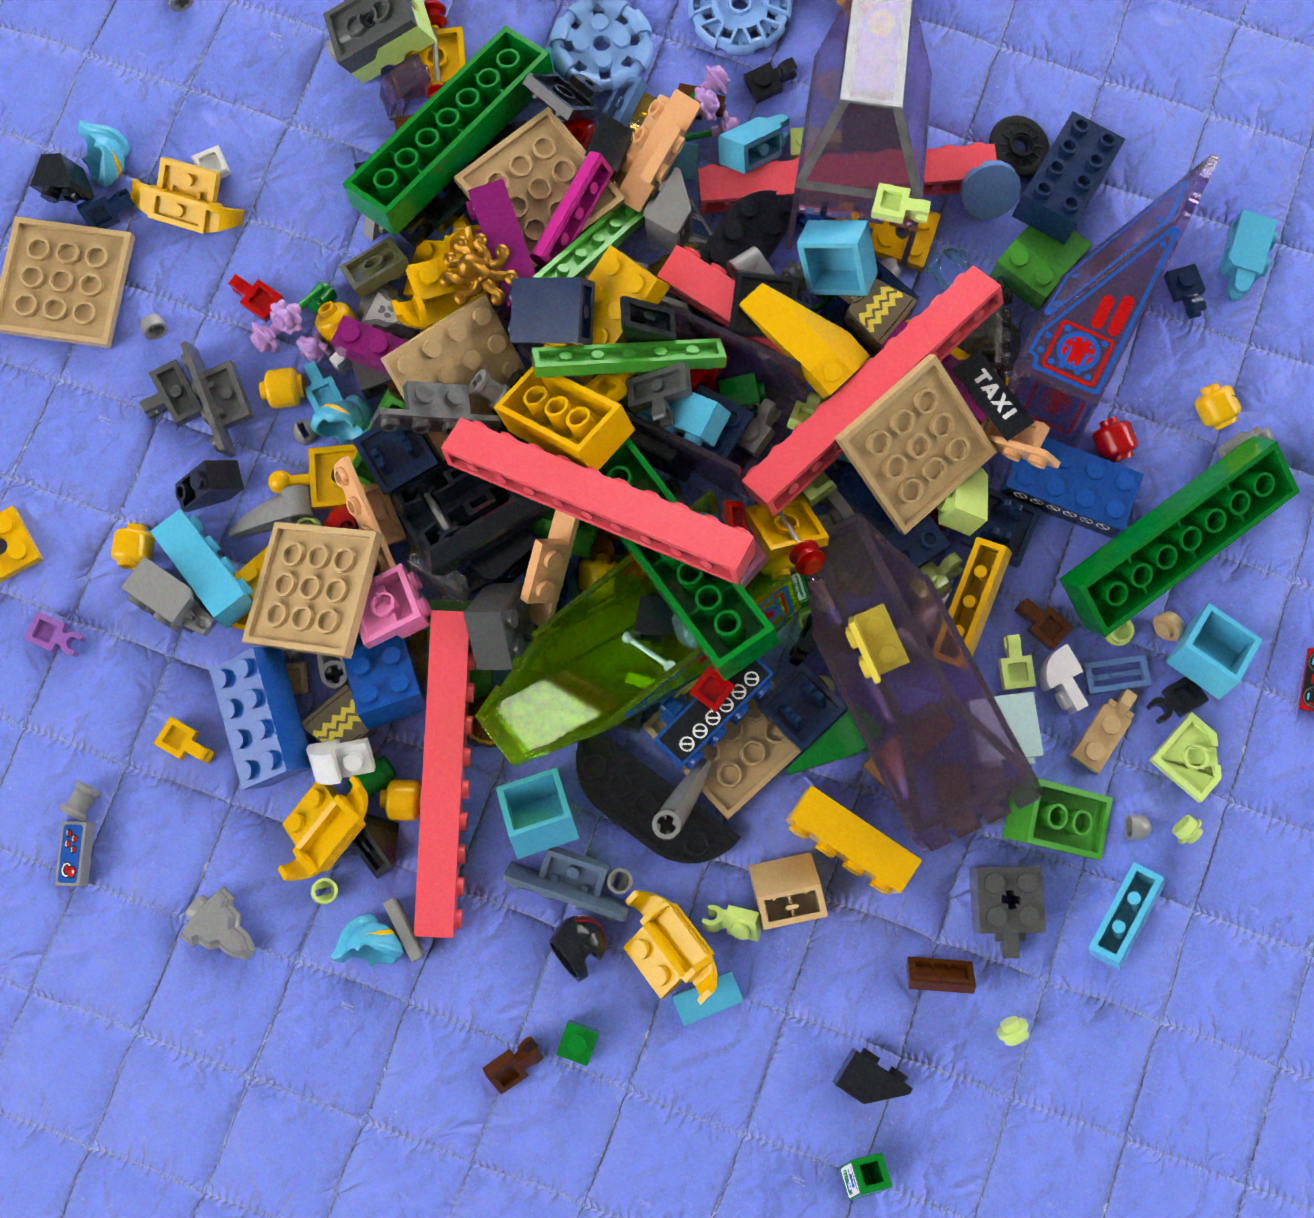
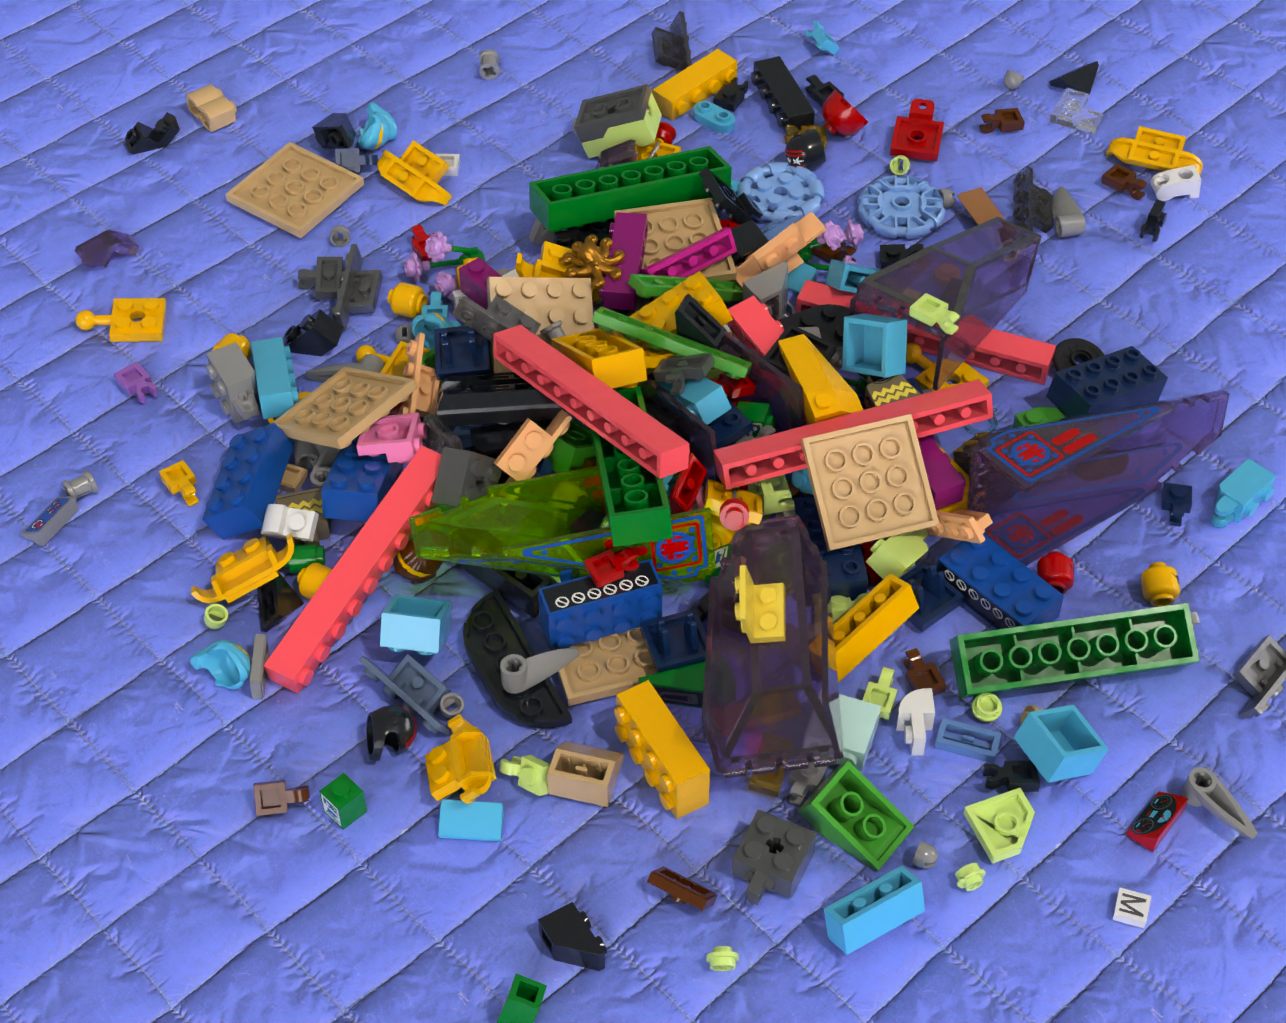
camera: 25 degrees right, 30 degrees down
light grey rock [180,886,256,960] -> none
olive plate [339,236,410,299] -> none
dark blue panel [508,277,595,346] -> none
black sticker [952,350,1035,441] -> none
medium blue tile [959,160,1021,219] -> none
tan hinge [1069,689,1138,774] -> none

